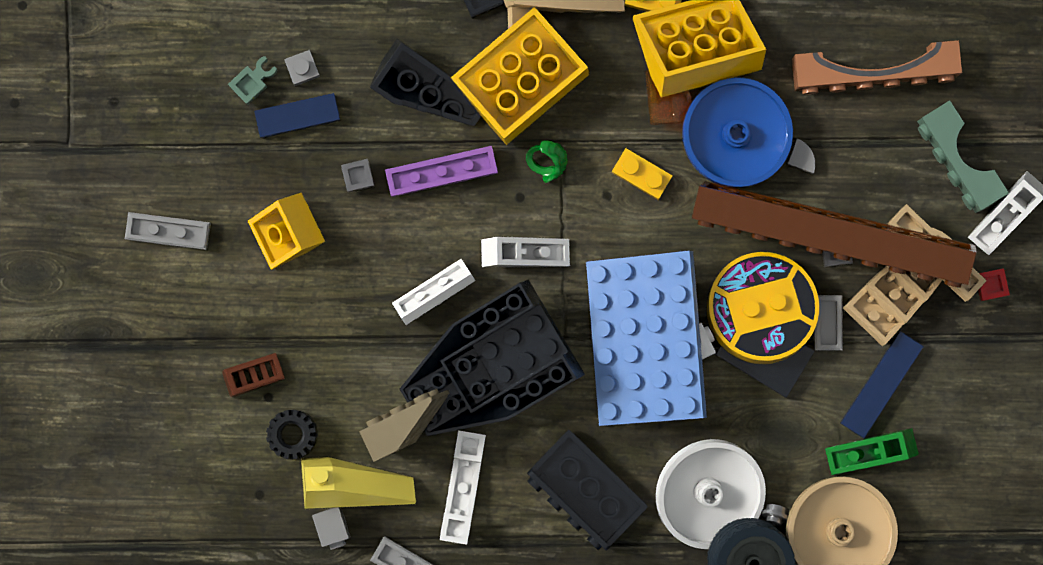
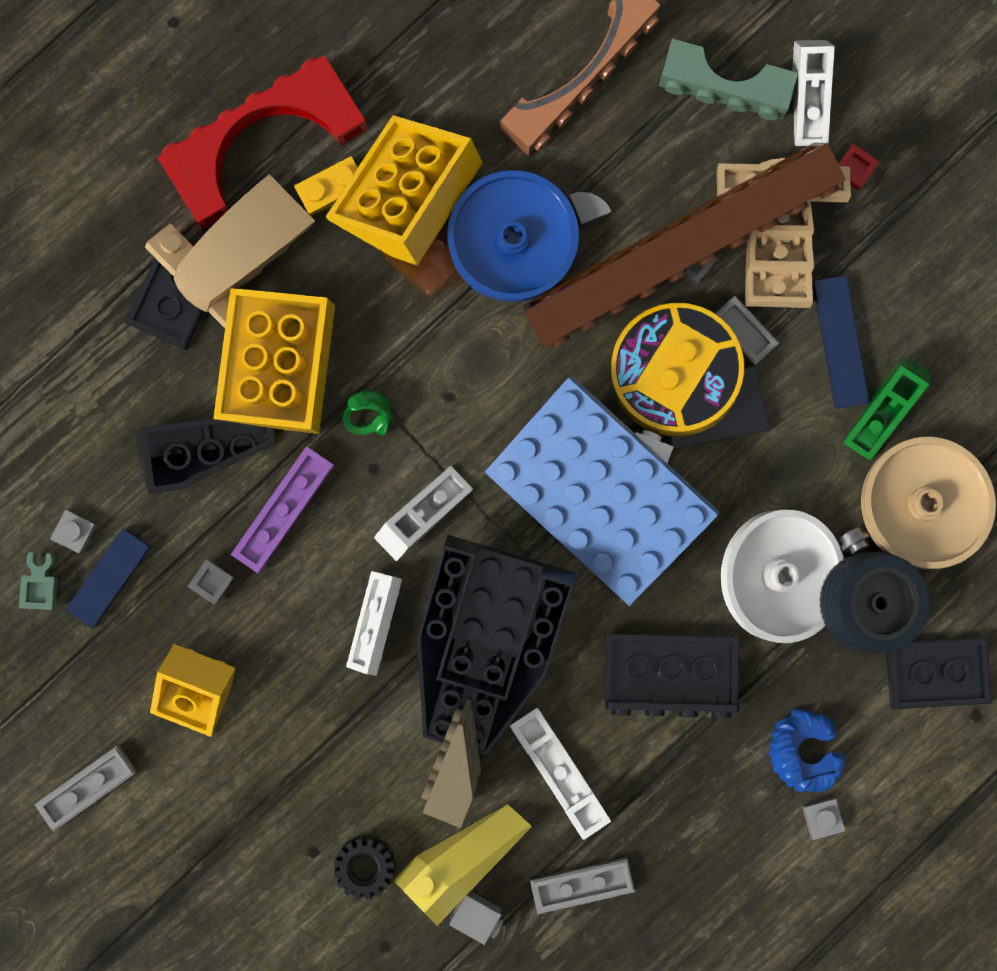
camera: 45 degrees left, 0 degrees up
copper slope [222,353,285,398] -> none
yellow plate [611,148,672,200] -> none

